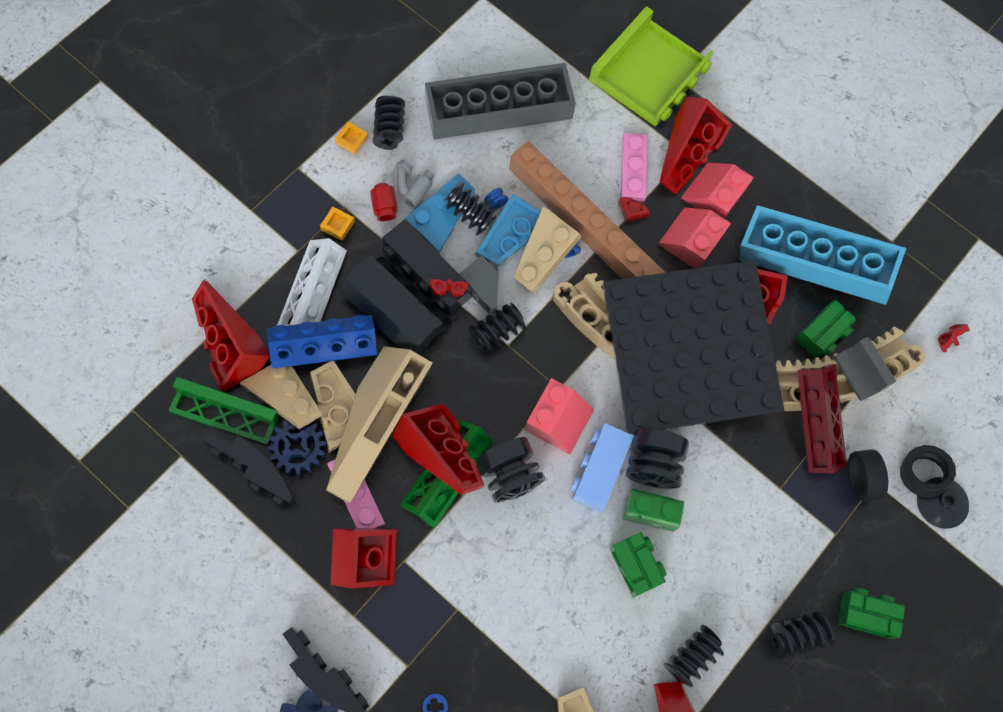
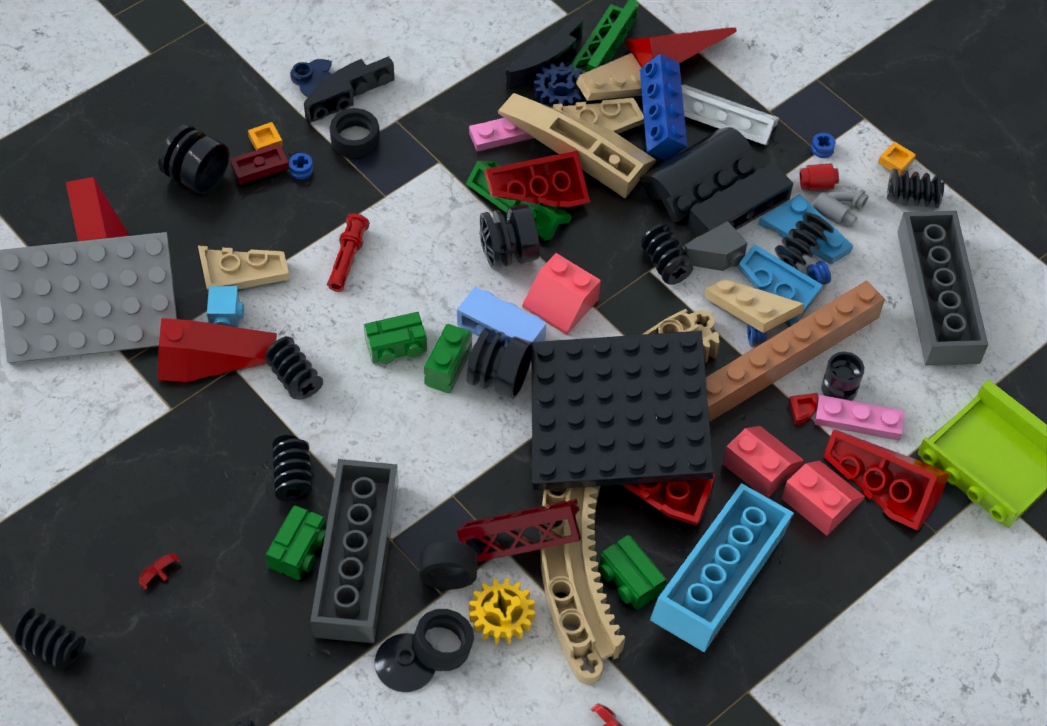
camera: 105 degrees right, 15 degrees down
light orange plate [320,207,355,241] -> none
red slope [330,528,397,589] -> none
red piece [430,279,469,297] -> none
dark grey panel [834,337,896,401] -> none
none -> dark grey brick [310,459,399,643]
none -> red pin [327,214,370,292]
none -> black tyre [329,108,380,158]
none -> yellow gear [469,578,535,644]
none -> blue bush [811,133,836,158]
none -> black wheel [821,351,865,401]

